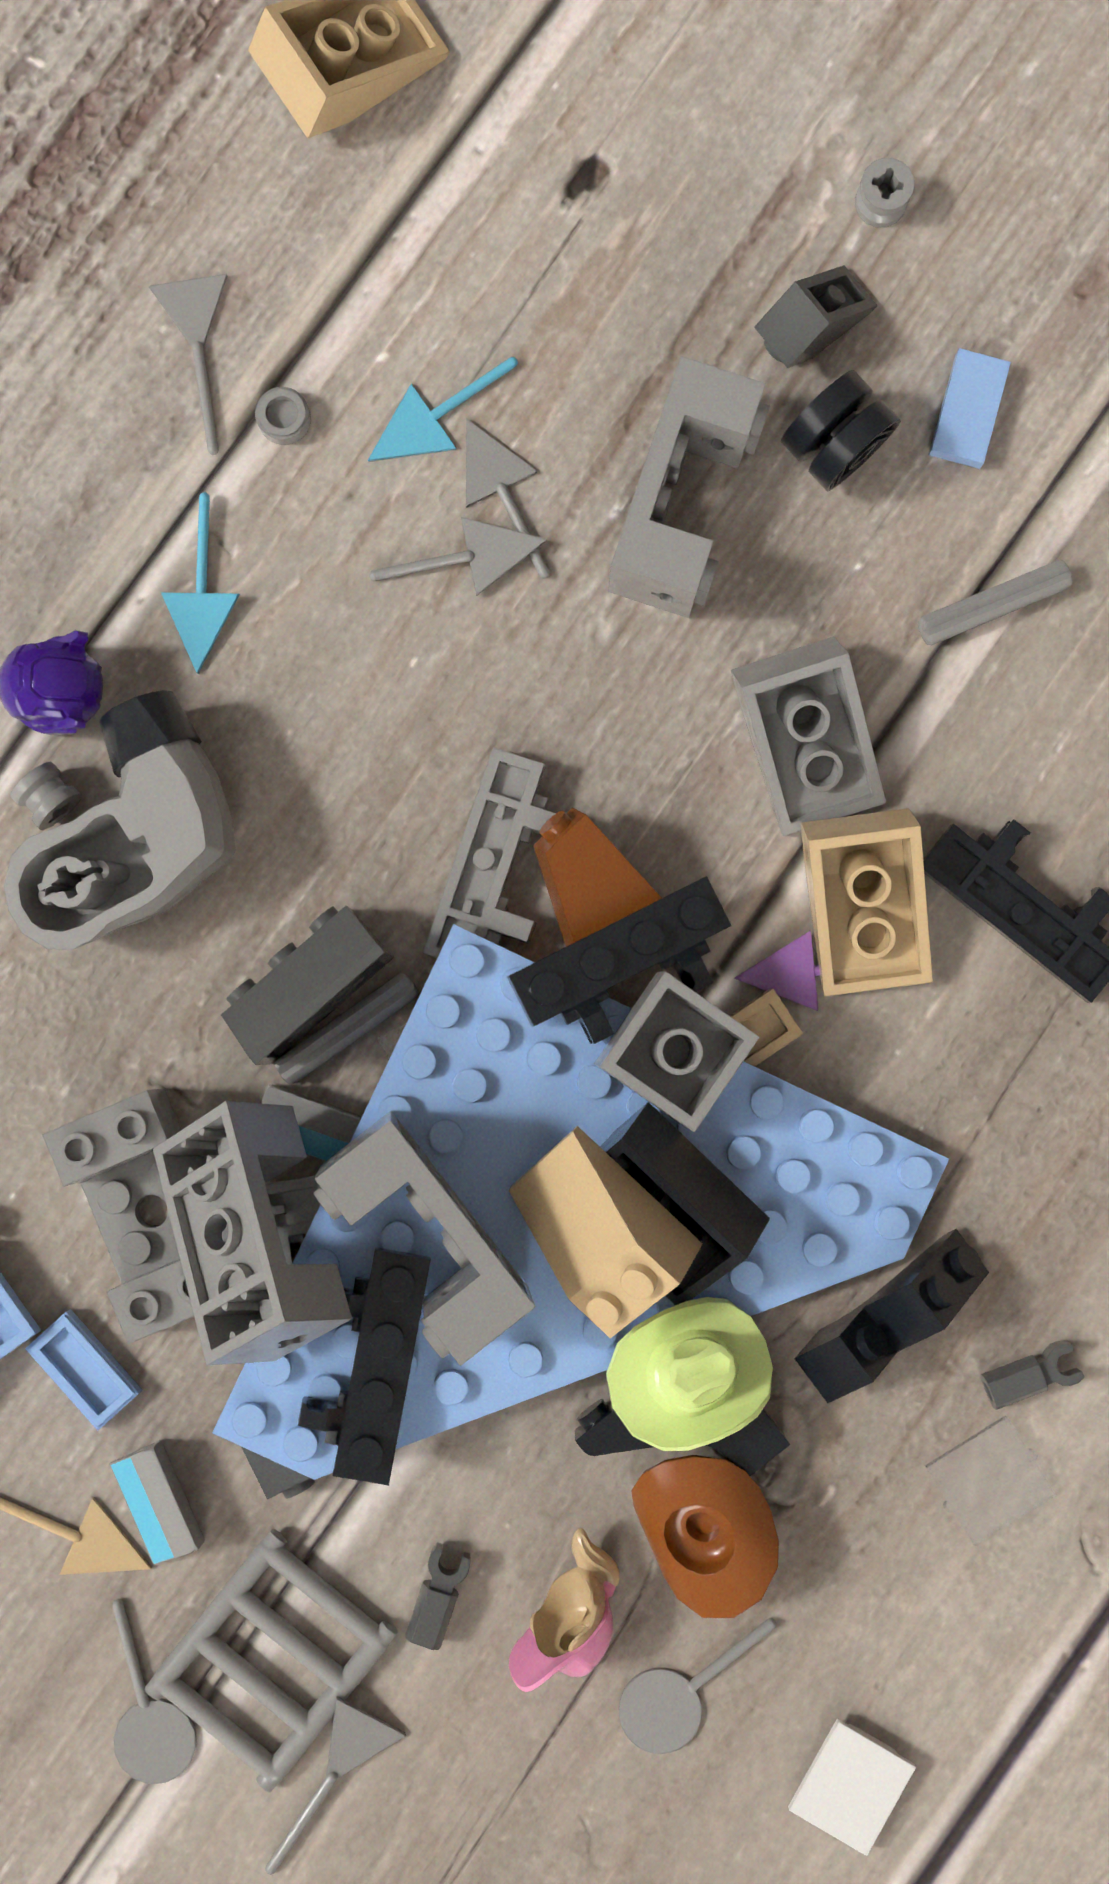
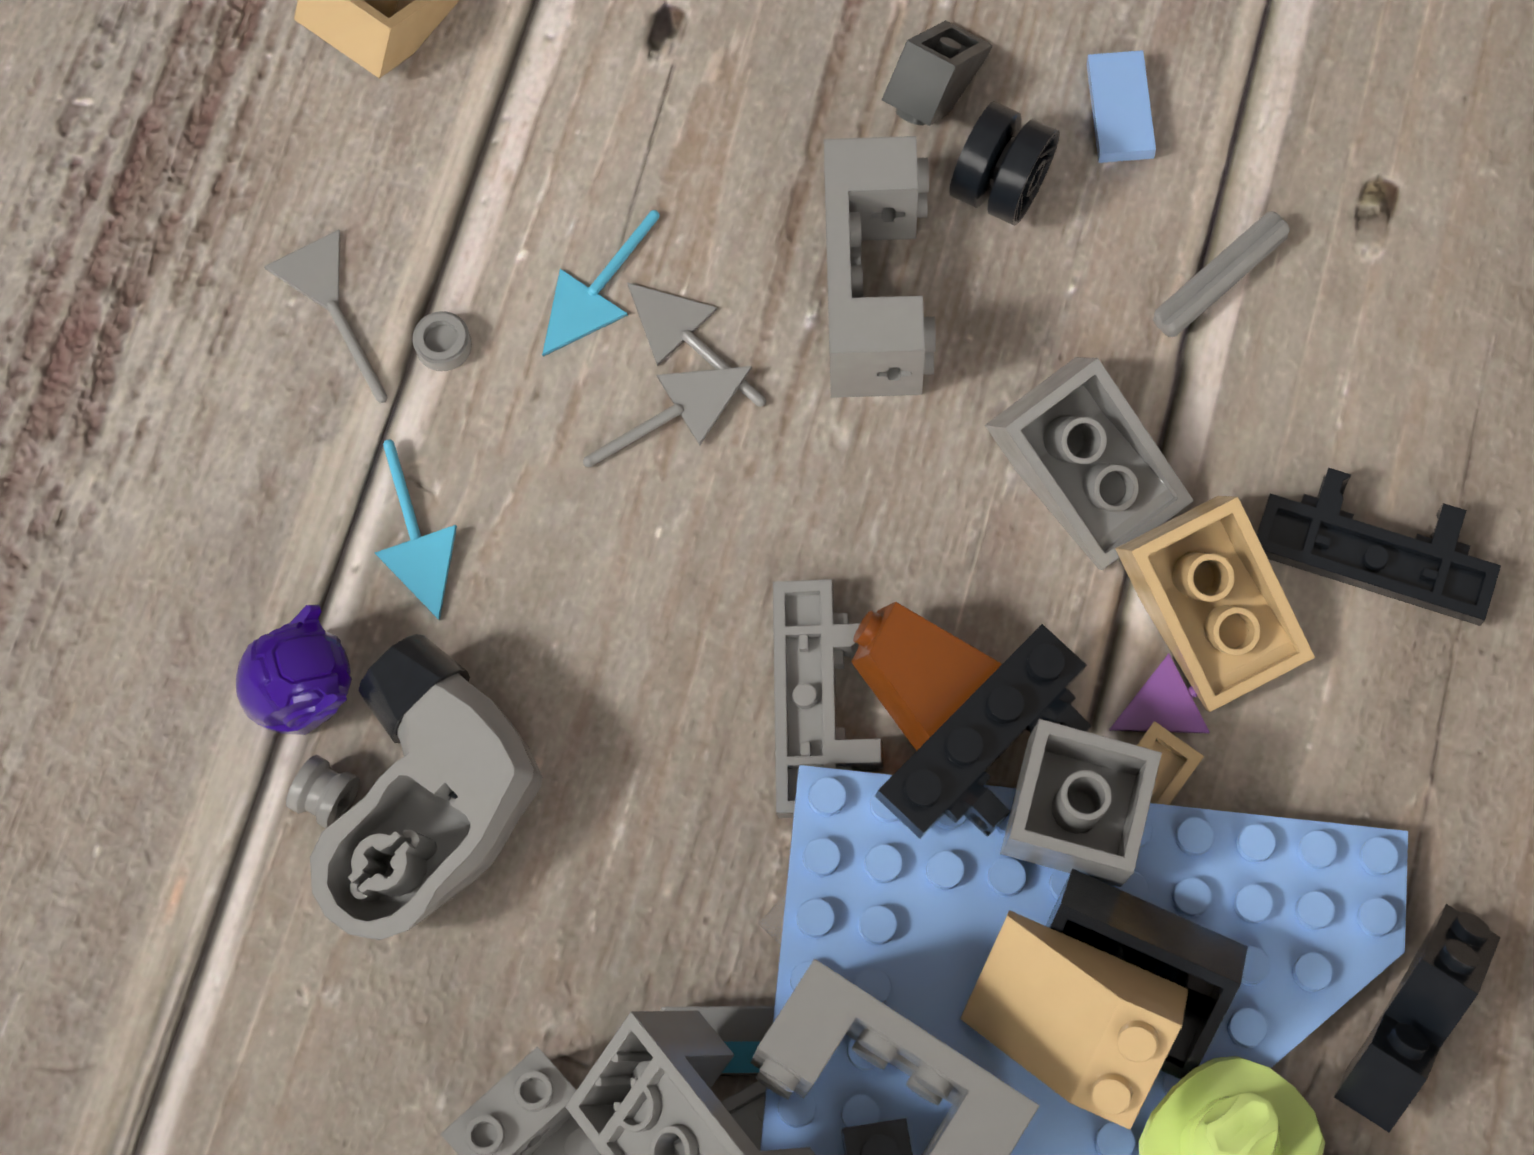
camera: 15 degrees left, 15 degrees down
dark grey slope [221,906,394,1065] -> none
light grey axle [275,973,419,1085] -> none

